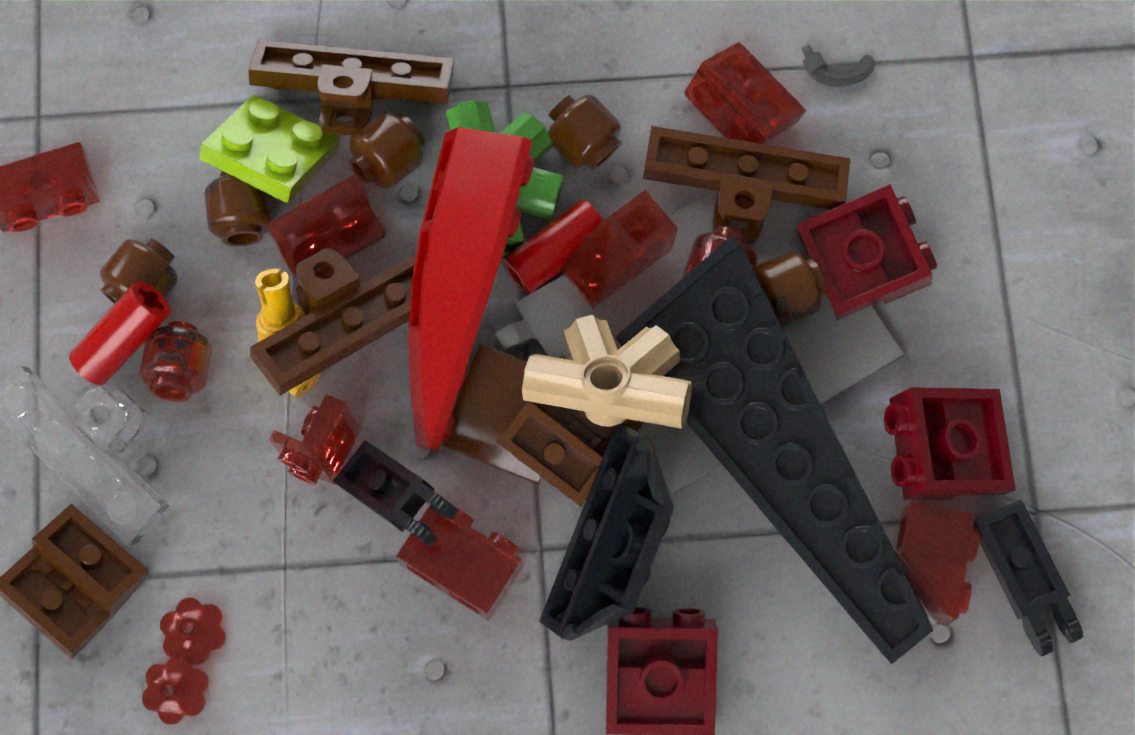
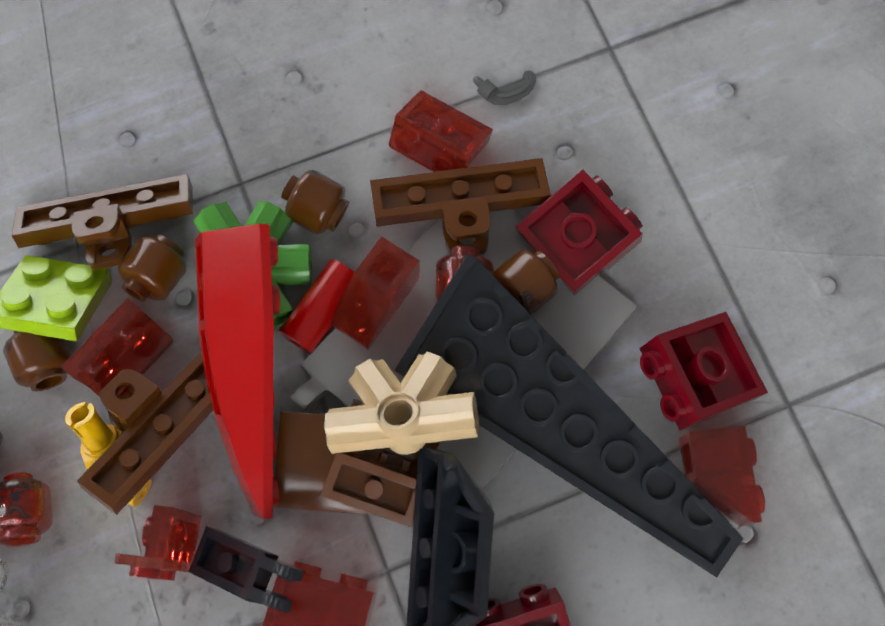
camera: 15 degrees left, 0 degrees up
black hinge [970,499,1084,657] -> none

